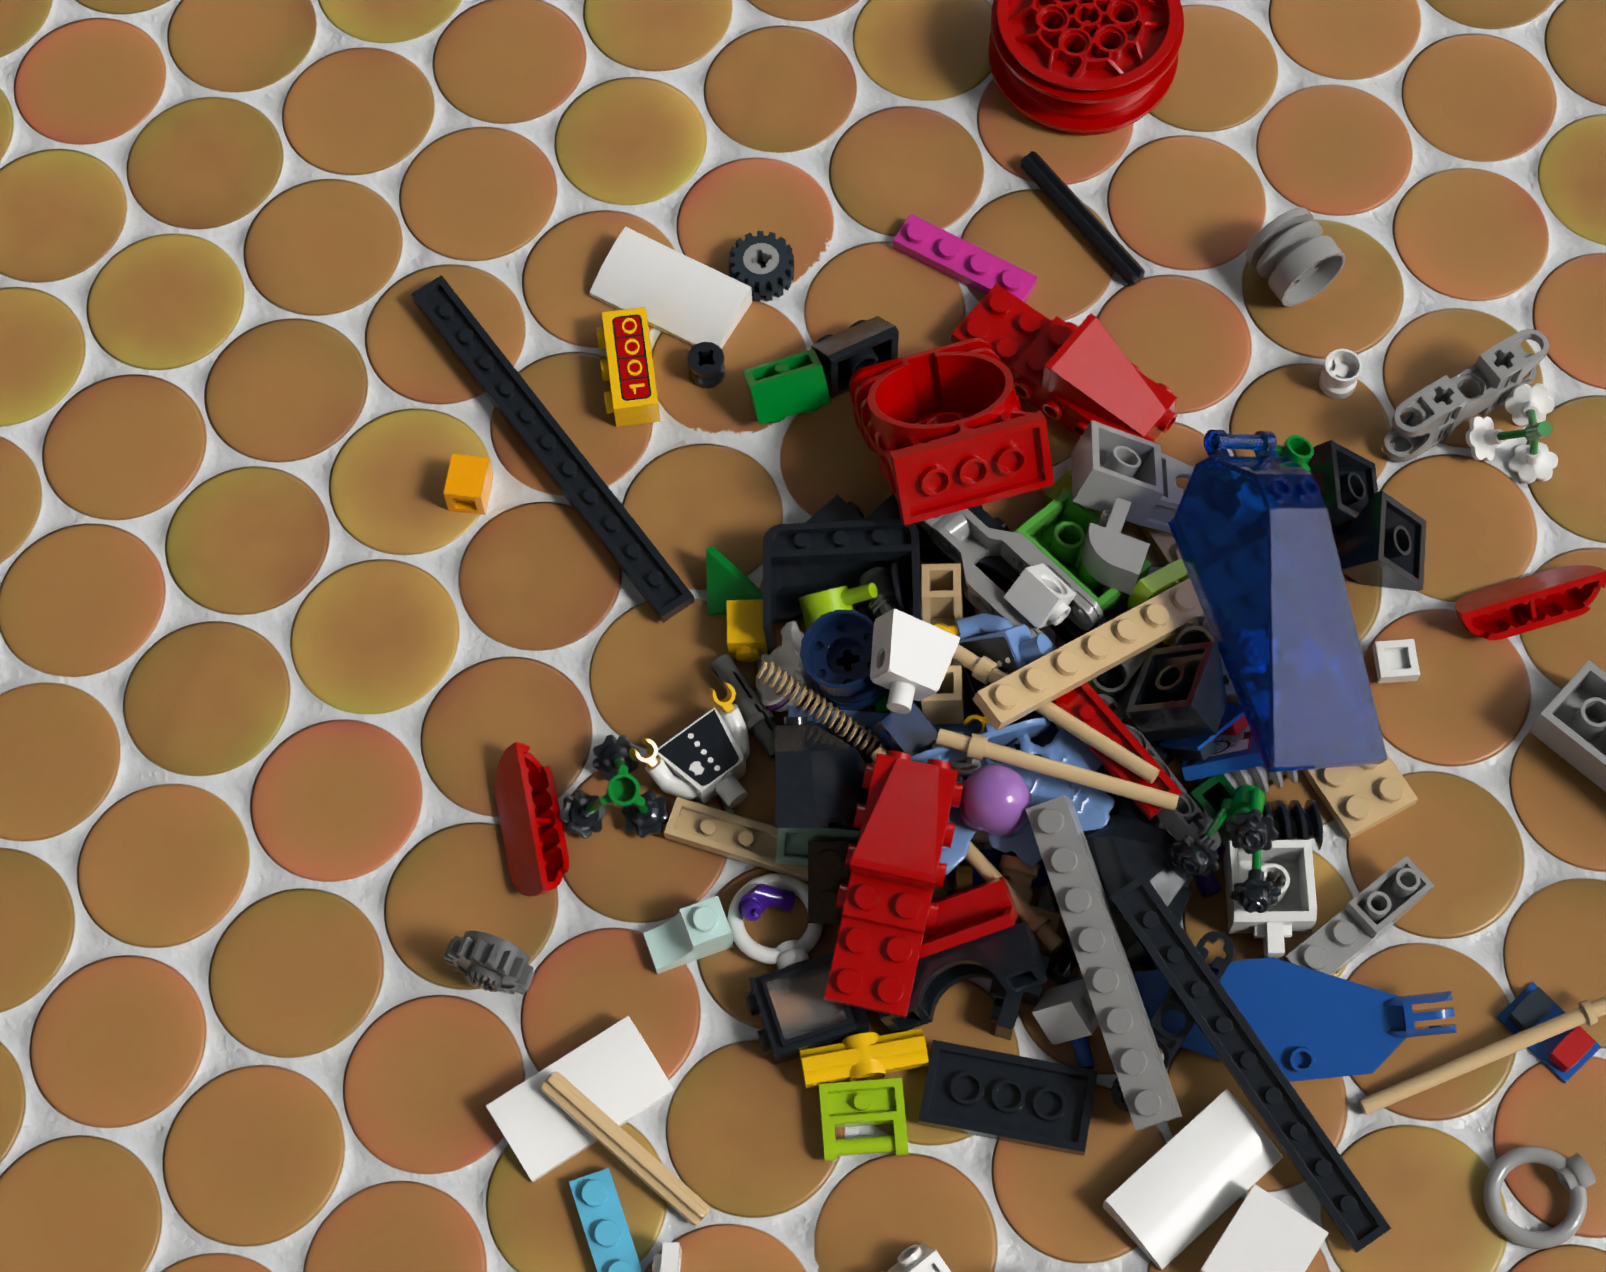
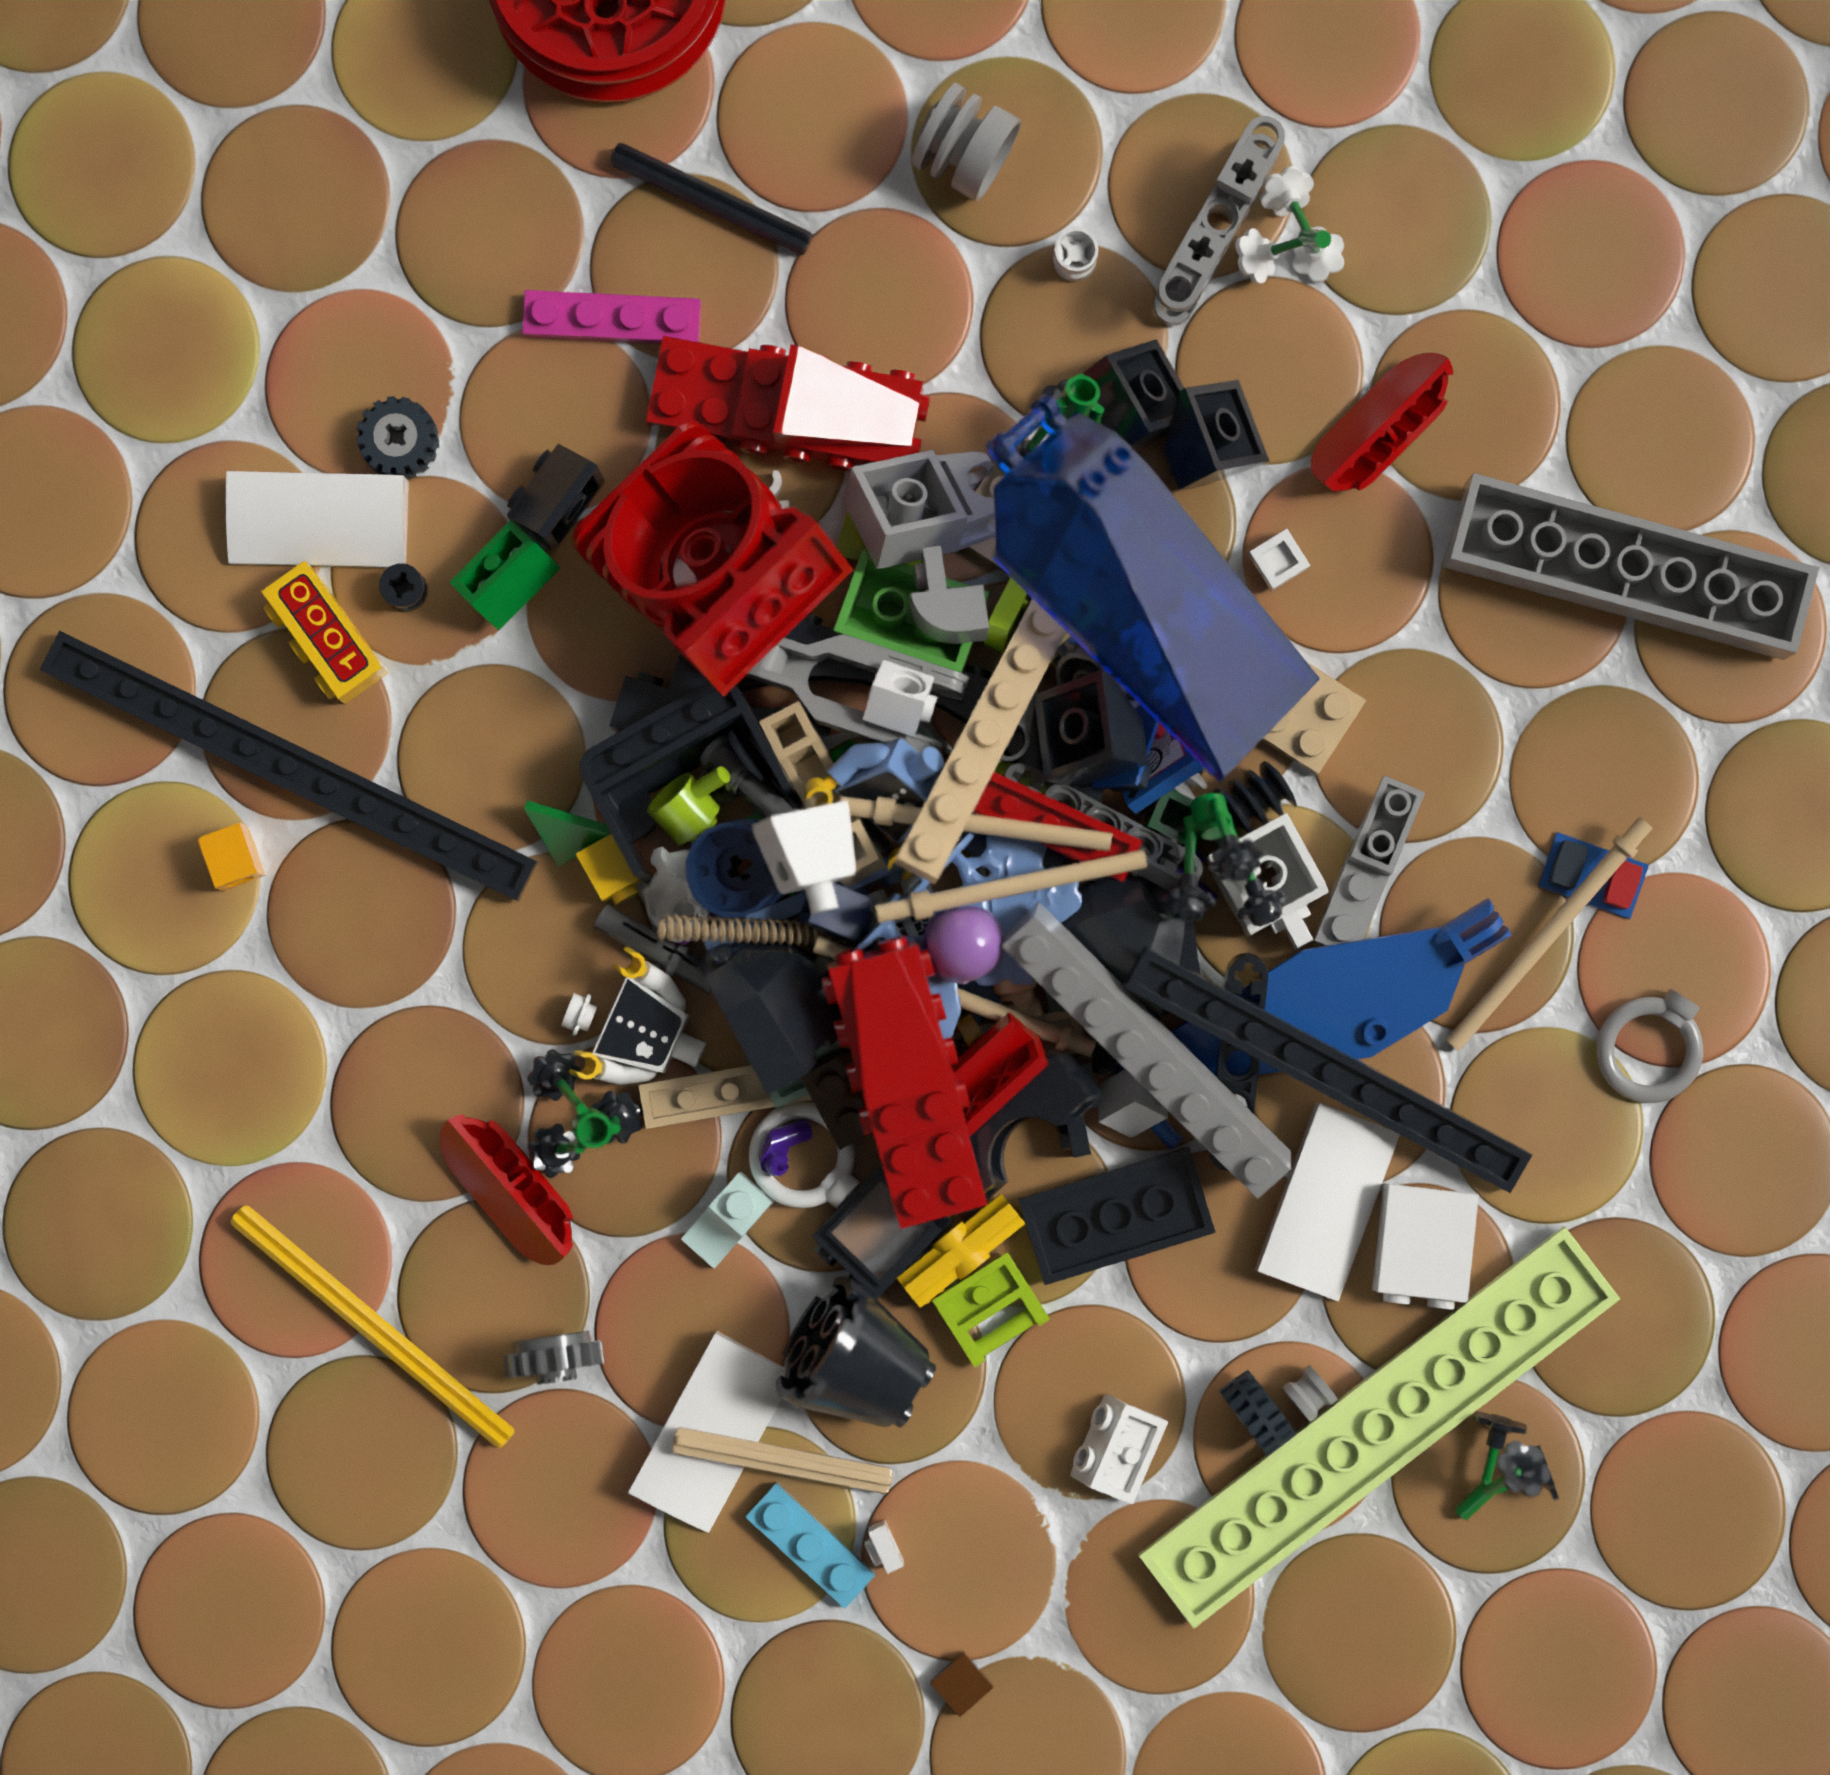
camera: 30 degrees left, 20 degrees up
none -> yellow axle [230,1205,515,1448]
none -> white plate [561,993,597,1036]
none -> black cone [776,1276,936,1428]

